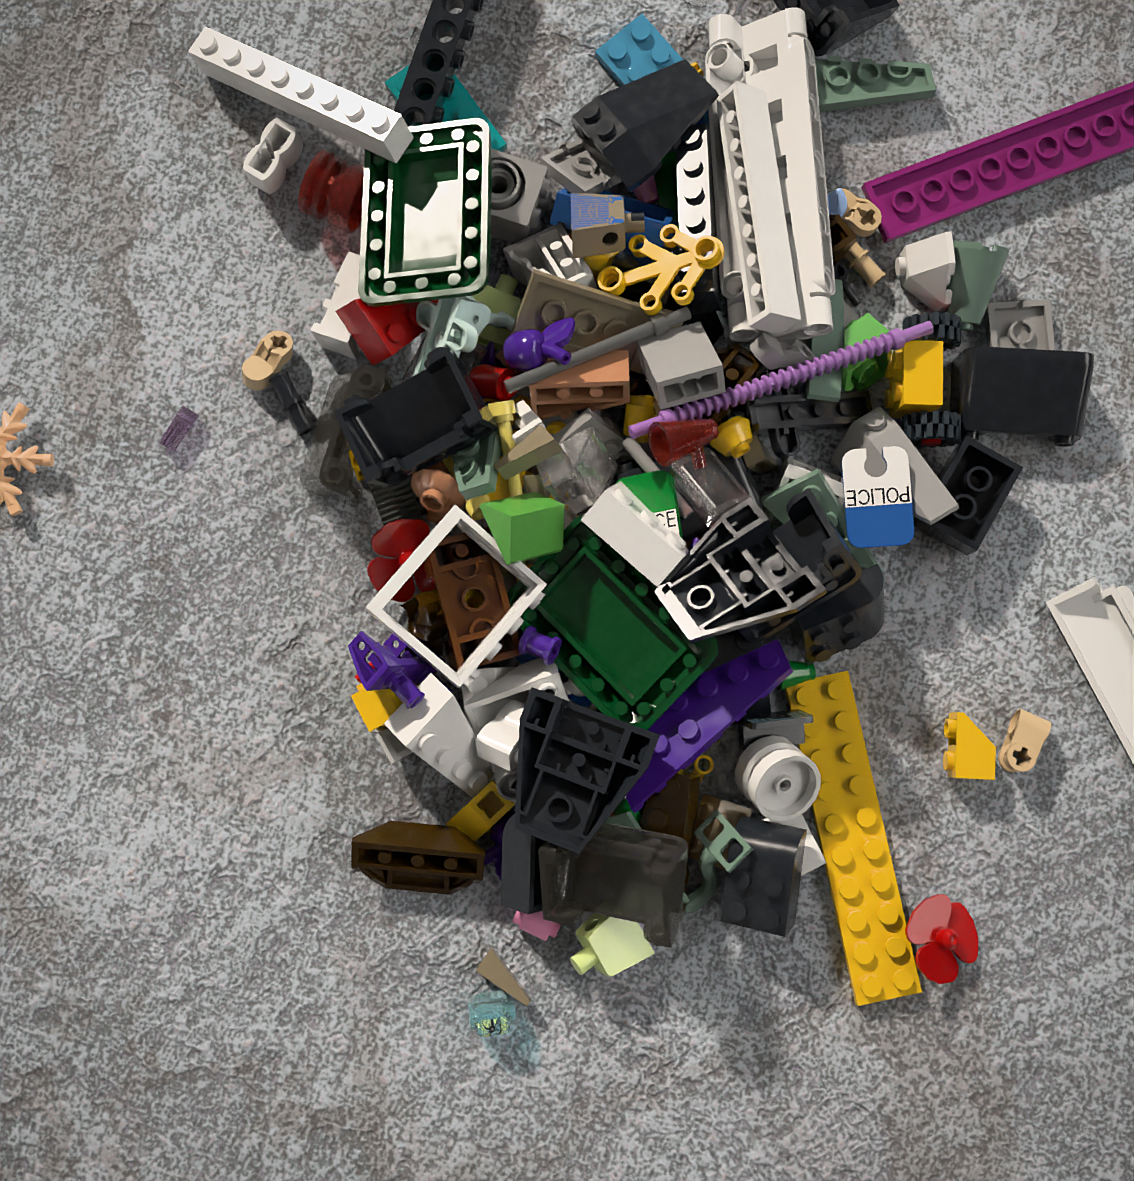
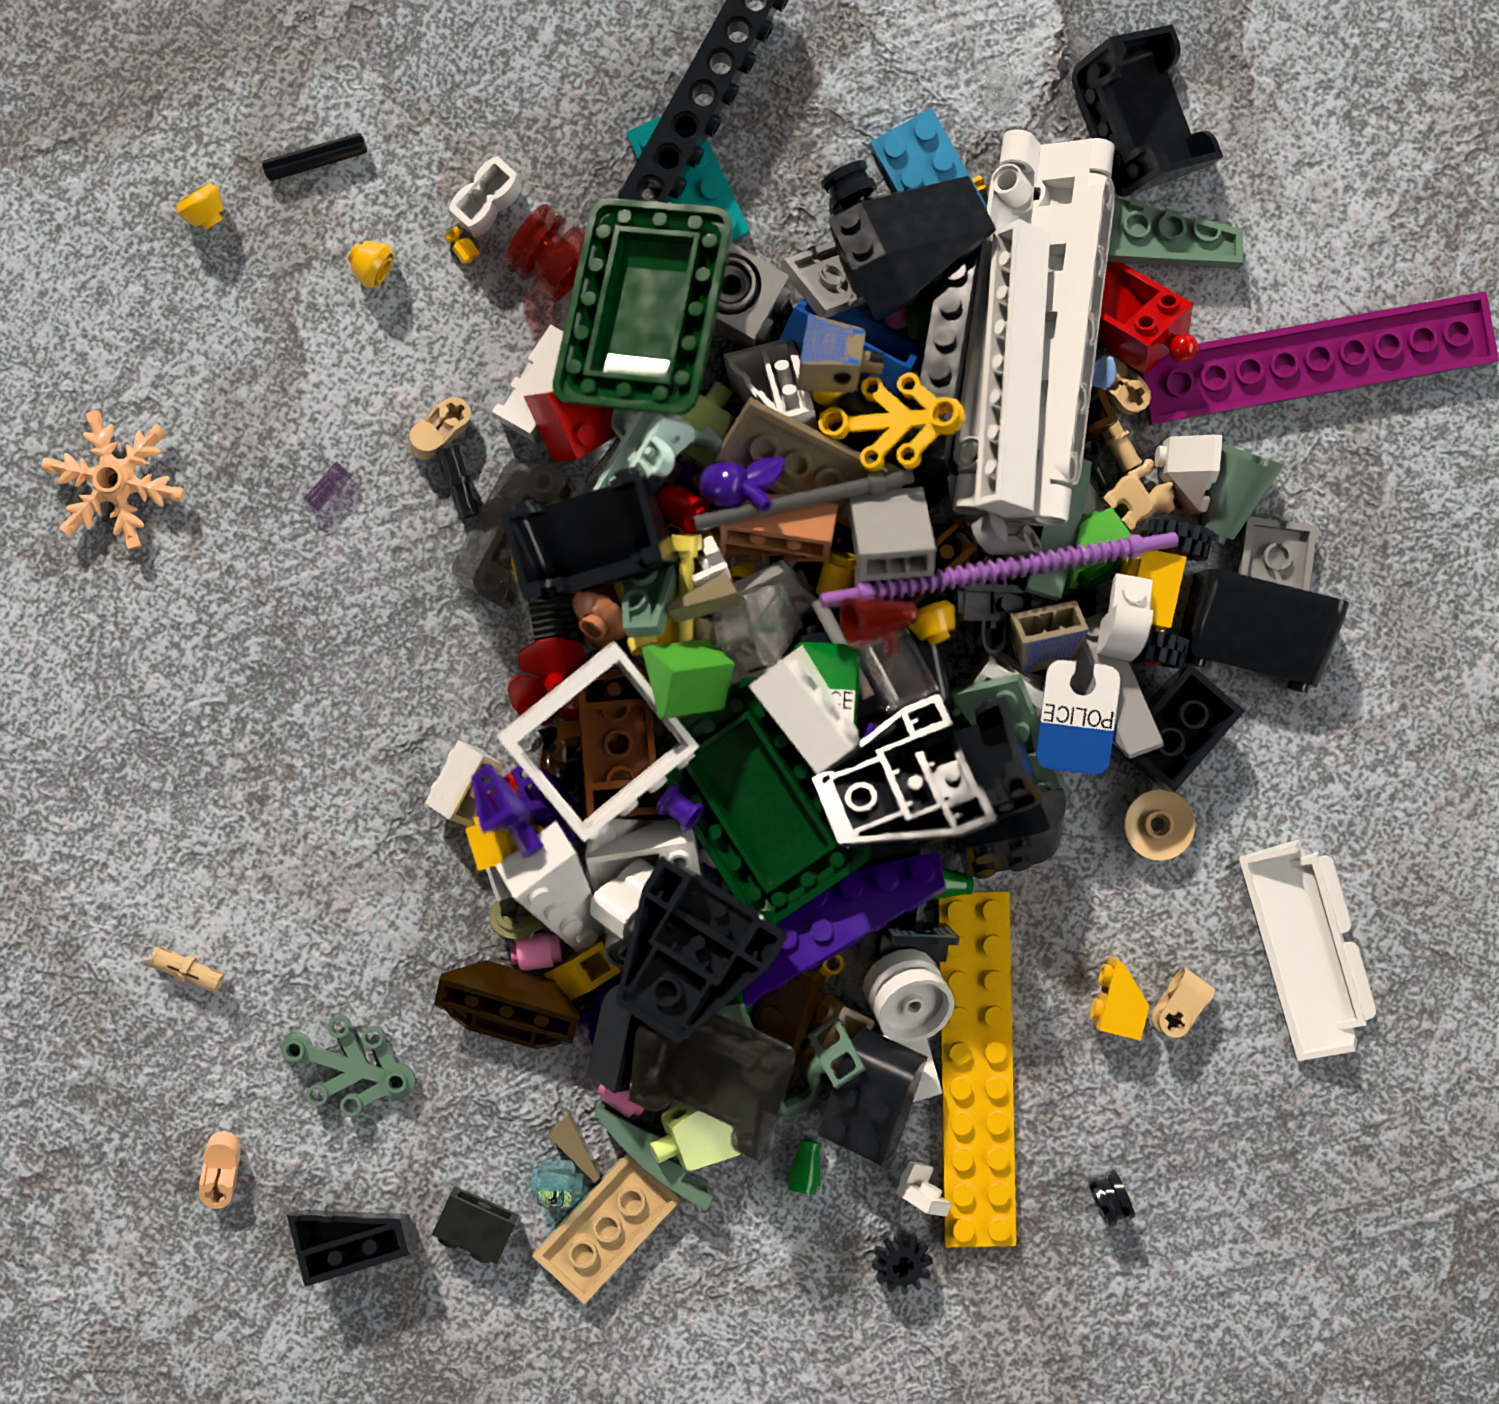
camera: 10 degrees right, 5 degrees up
white brick [188,27,414,163] -> none
dark tan piece [742,435,779,475] -> none
red piece [905,894,978,984] -> none
none -> tan pin [148,945,225,994]
none -> yellow cone [176,183,224,230]
none -> light nougat piece [199,1131,241,1209]
none -> black axle [262,133,367,181]
none -> sand green plant [281,1015,416,1117]
none -> black wedge [287,1210,419,1287]
none -> yellow cone [348,240,394,288]
none -> white brick [425,740,504,827]
none -> pearl dark grey brick [431,1186,519,1264]
none -> yellow piece [444,225,480,264]
none -> olive gear [489,896,544,943]
none -> bright pink brick [510,931,564,971]
none -> tan plate [532,1152,682,1305]
none -> sand green slope [595,1100,713,1211]
none -> green cone [786,1139,821,1195]
none -> black wheel [821,160,877,211]
none -> black gear [871,1230,933,1295]
none -> white bracket [896,1161,952,1217]
none -> dark tan torso [1010,600,1089,675]
none -> black wheel [1088,1170,1136,1228]
none -> white brick [1096,573,1153,661]
none -> red slope [1098,262,1198,375]
none -> tan animal [1100,459,1176,533]
none -> tan dish [1124,790,1195,861]

